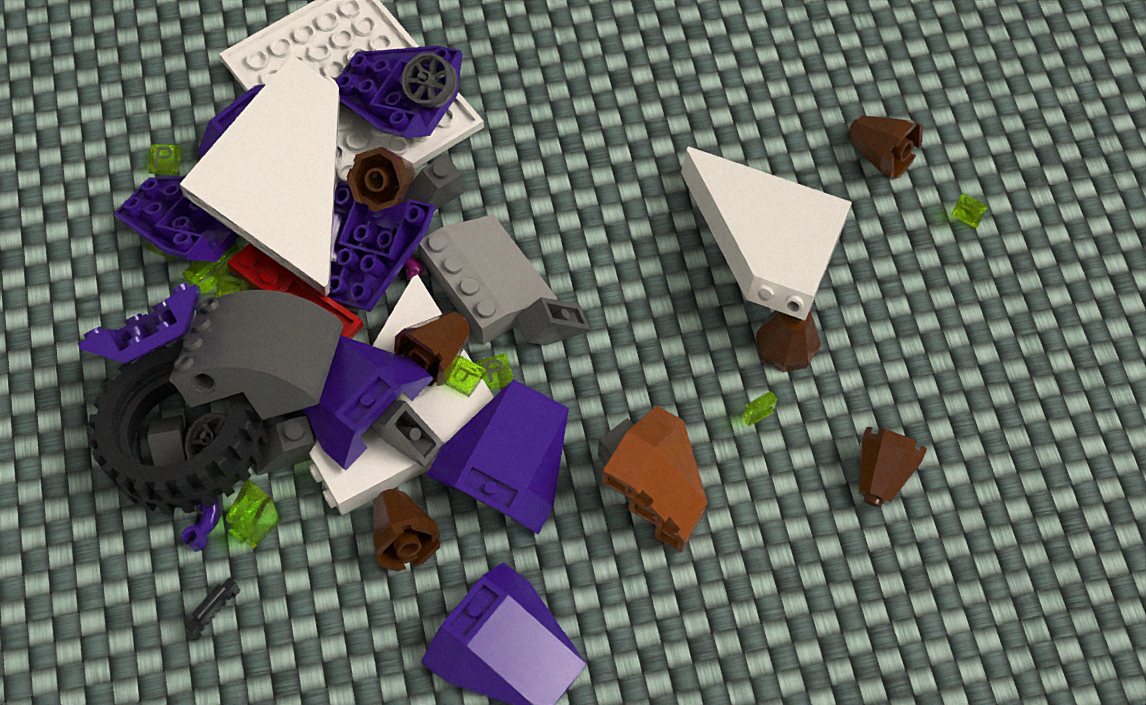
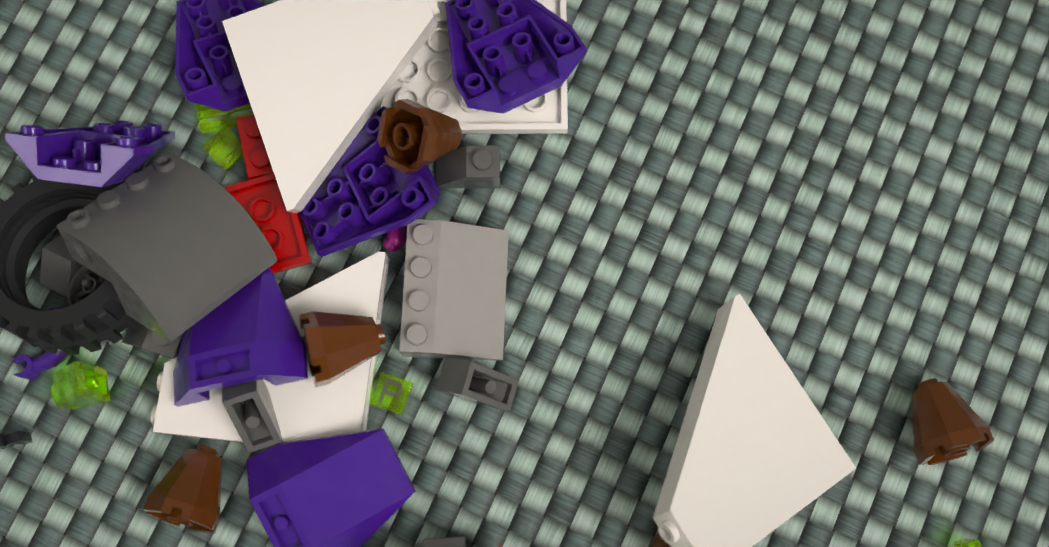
camera: 40 degrees right, 15 degrees up
dark grey wheel [402,53,458,108] -> none
clear neon green tile [444,355,486,398] -> none

